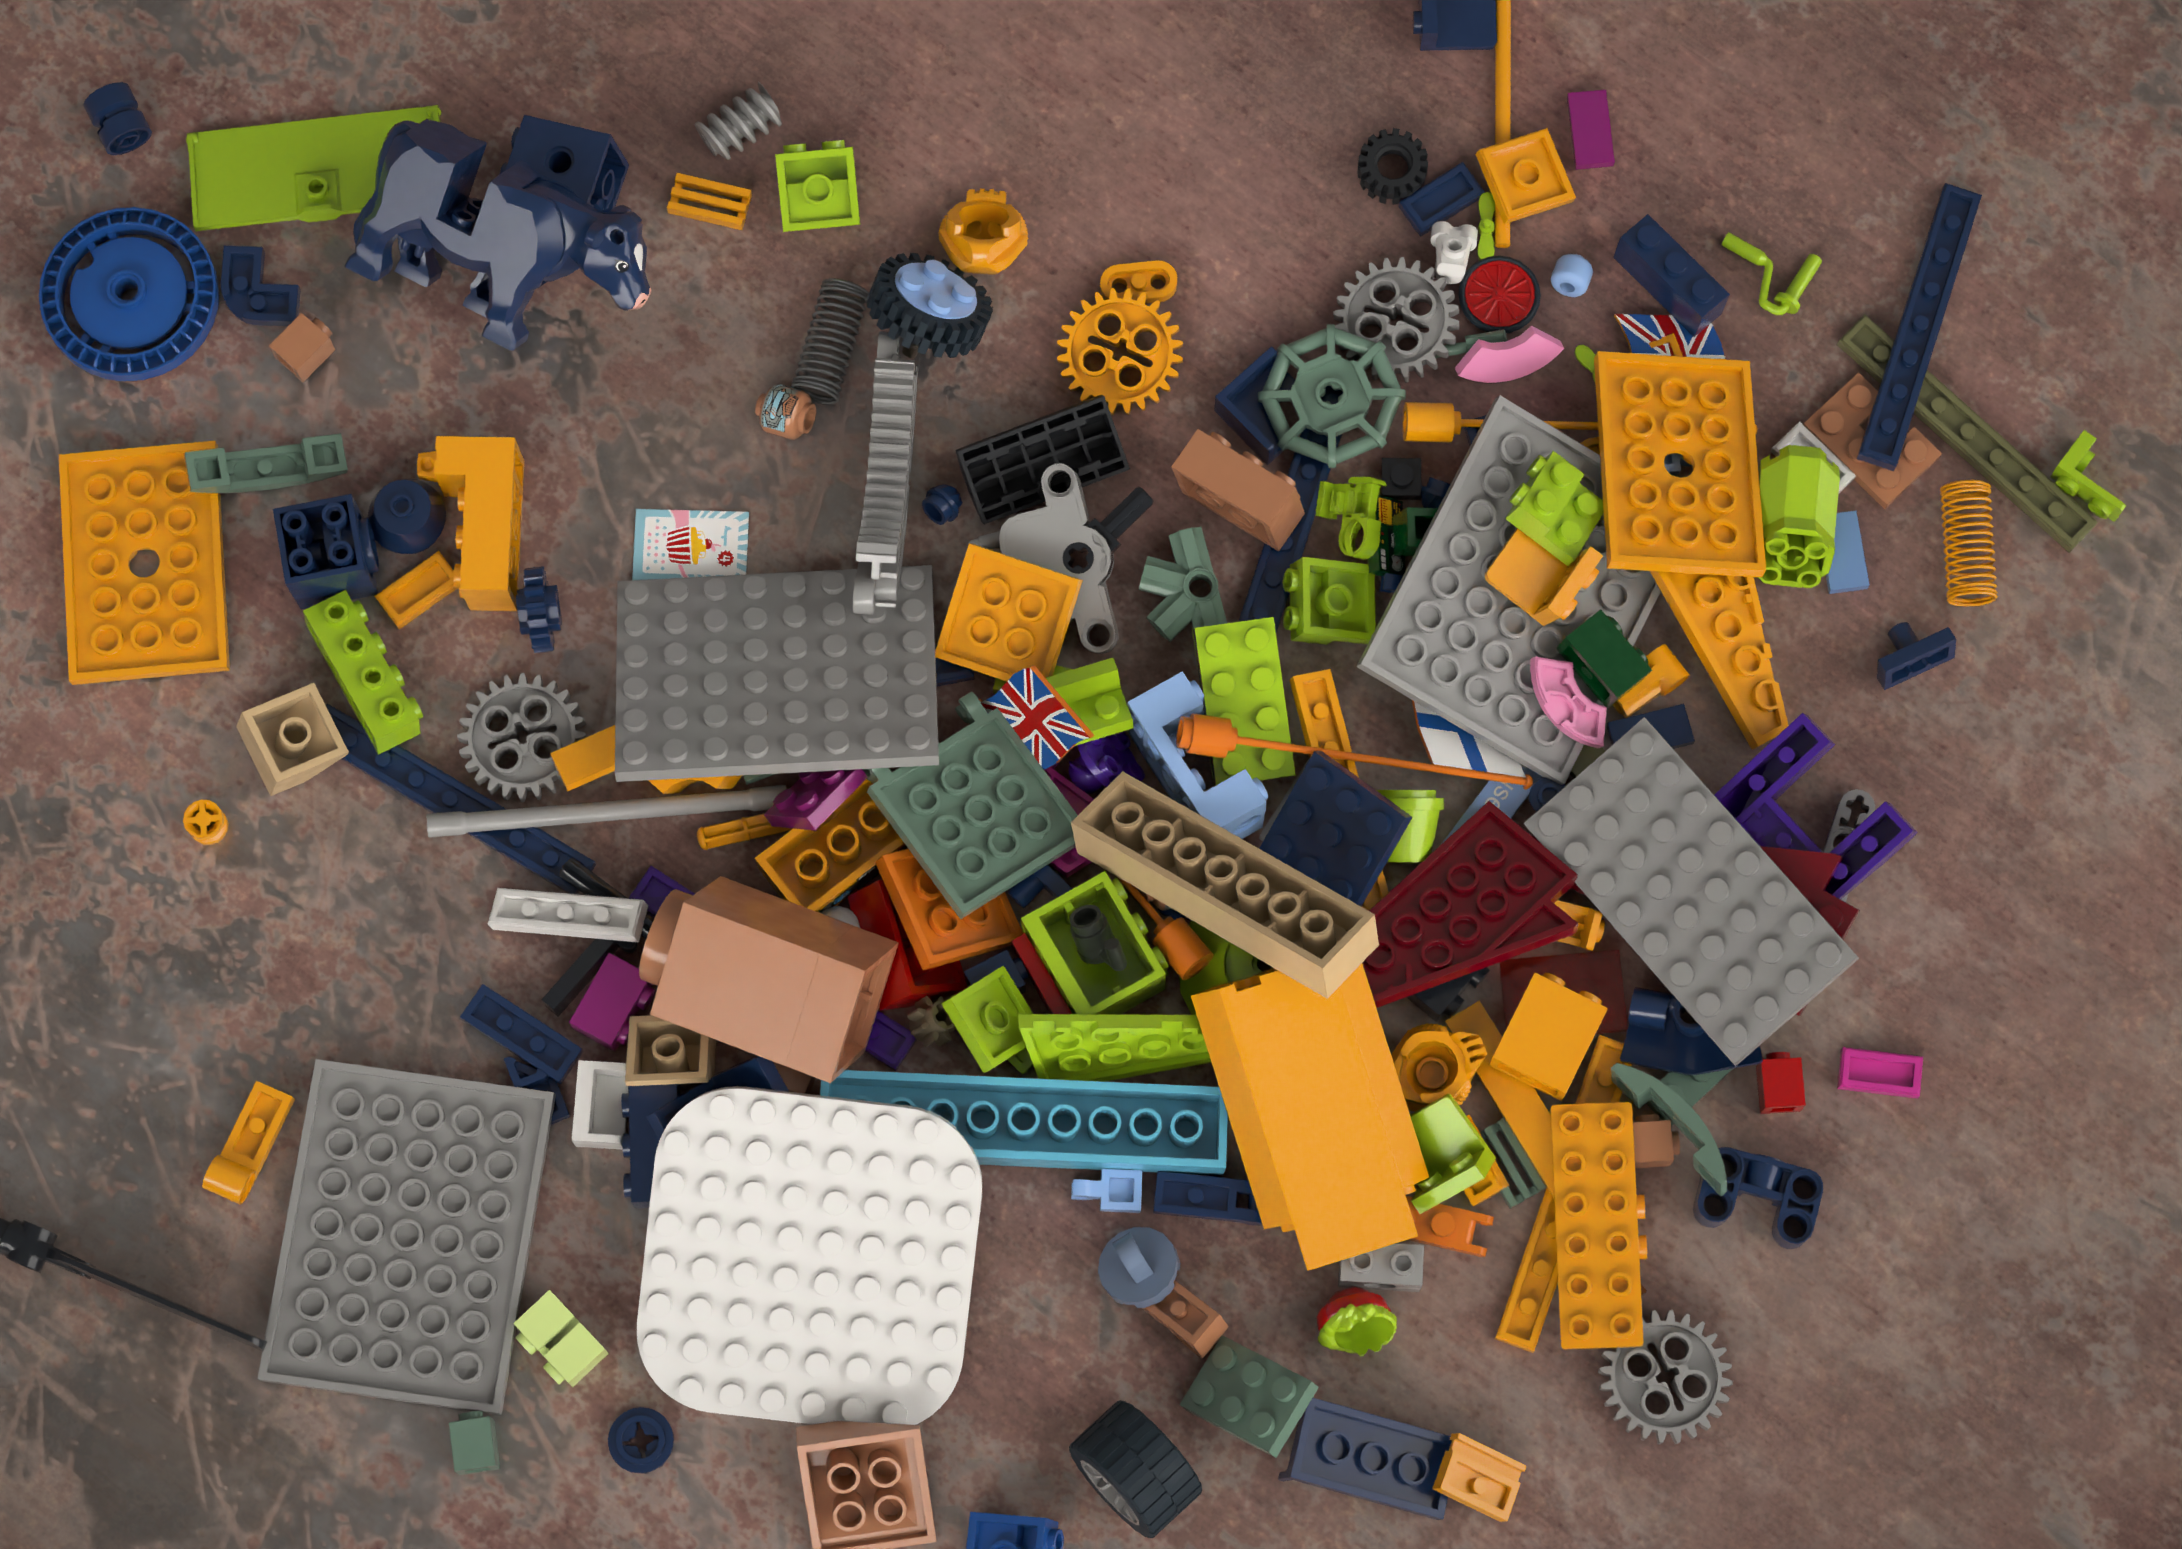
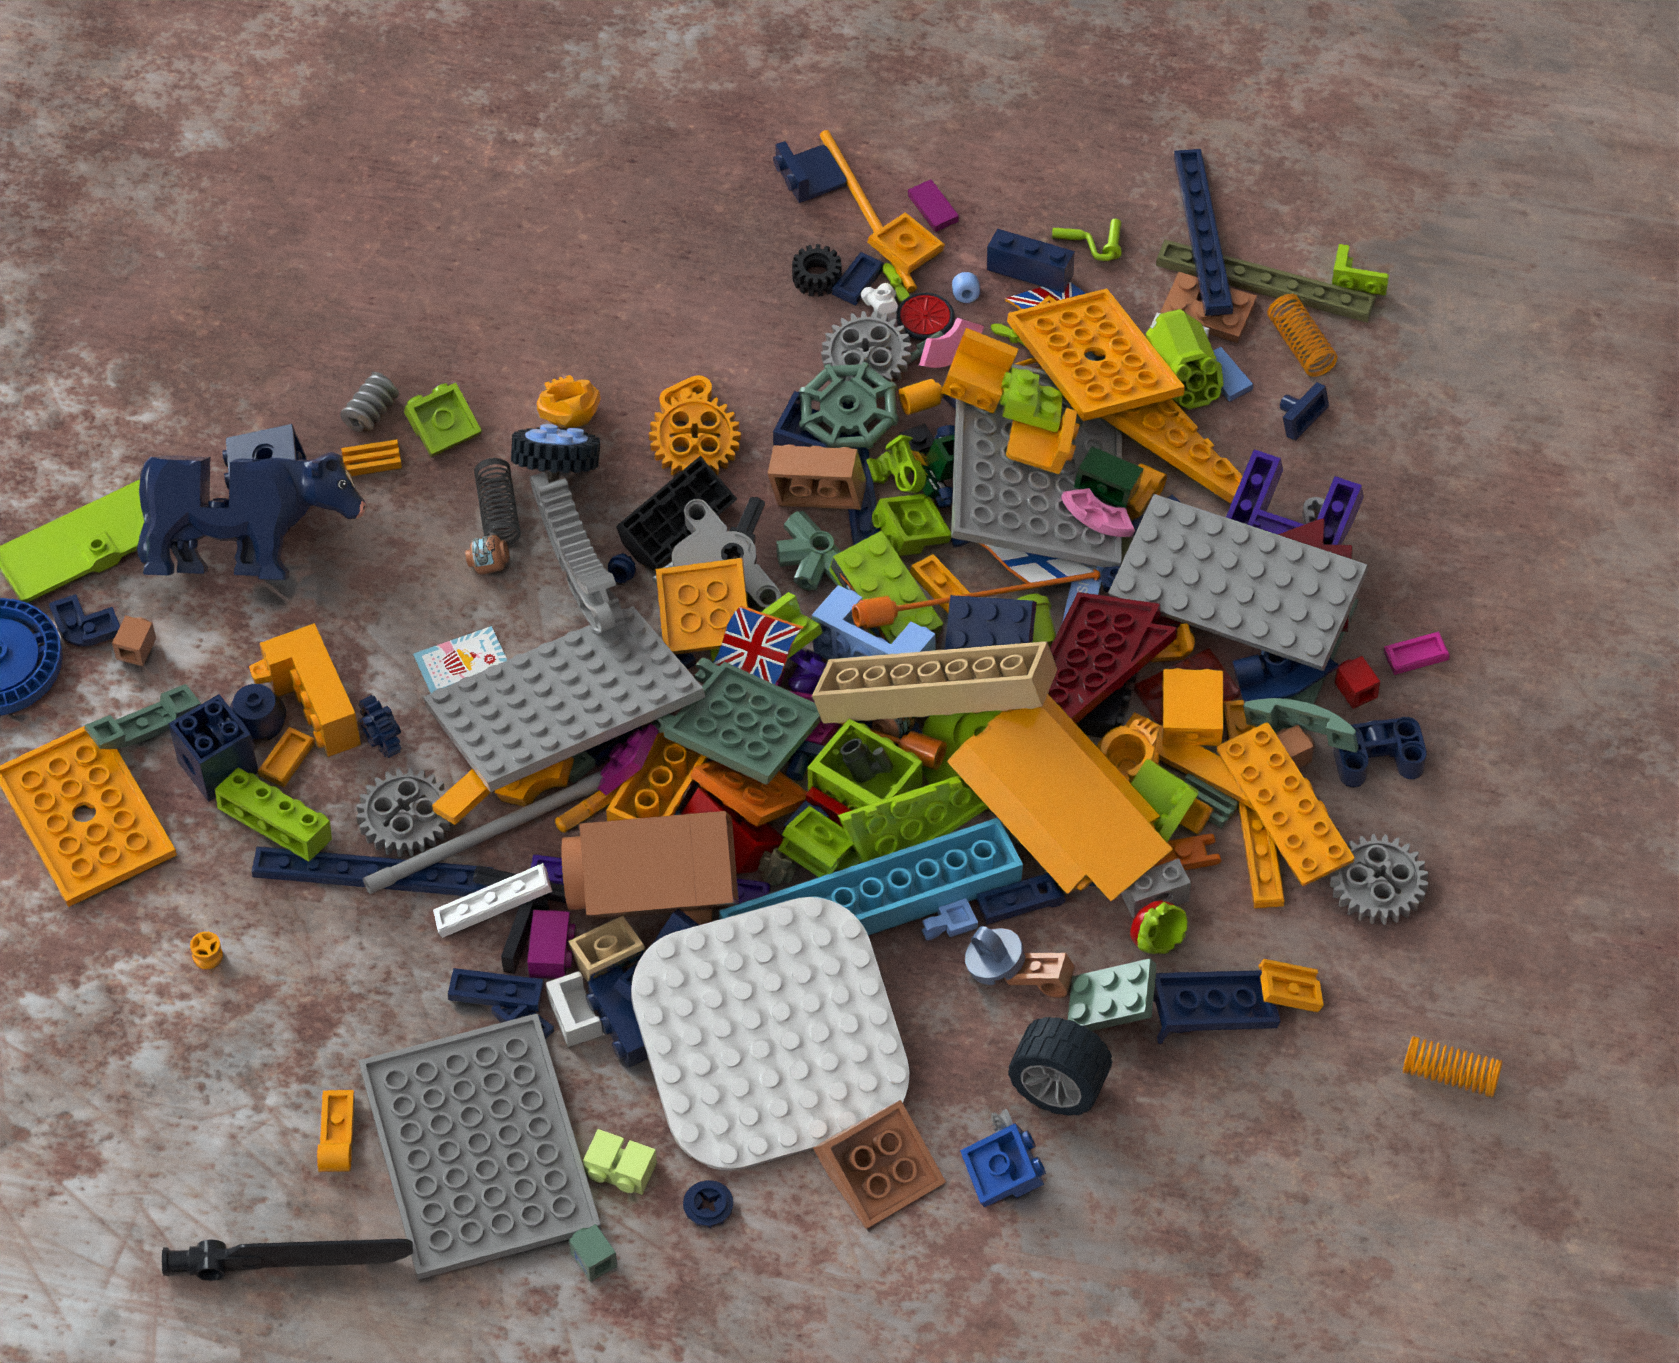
camera: 25 degrees left, 20 degrees down
tan slope [236,683,349,796] -> none
none -> light orange panel [941,328,1018,413]
none -> light grey bush [991,1109,1013,1133]

